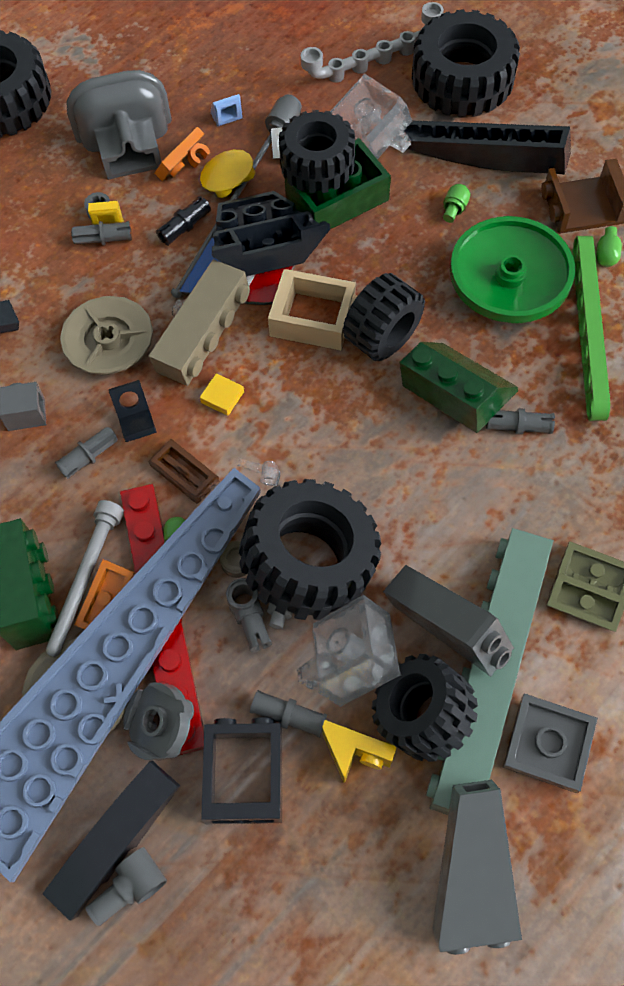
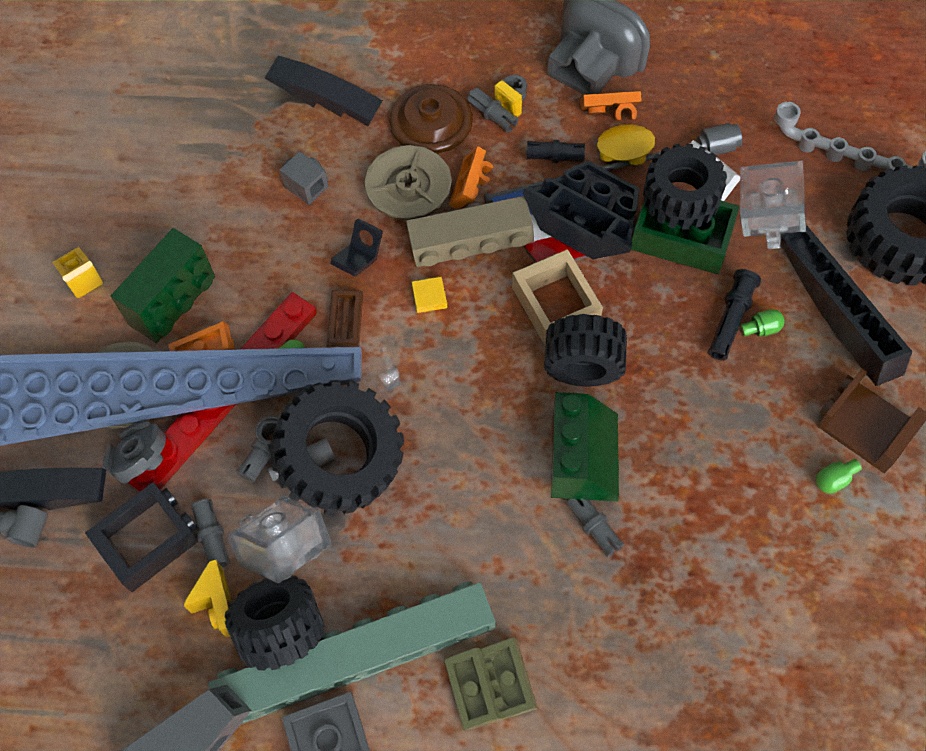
camera: 50 degrees right, 0 degrees up
light grey piece [46,500,124,657] -> none
dark grey axle [55,427,118,479] -> none
light blue slope [211,94,243,126] -> none
dark grey slope [383,565,514,677] -> none
green dish [450,216,575,323] -> none
bright green beam [573,236,610,421] -> none
none -> reddish brown piece [389,84,473,154]
none -> orange plate [449,146,494,210]
none -> black pin [708,269,761,361]

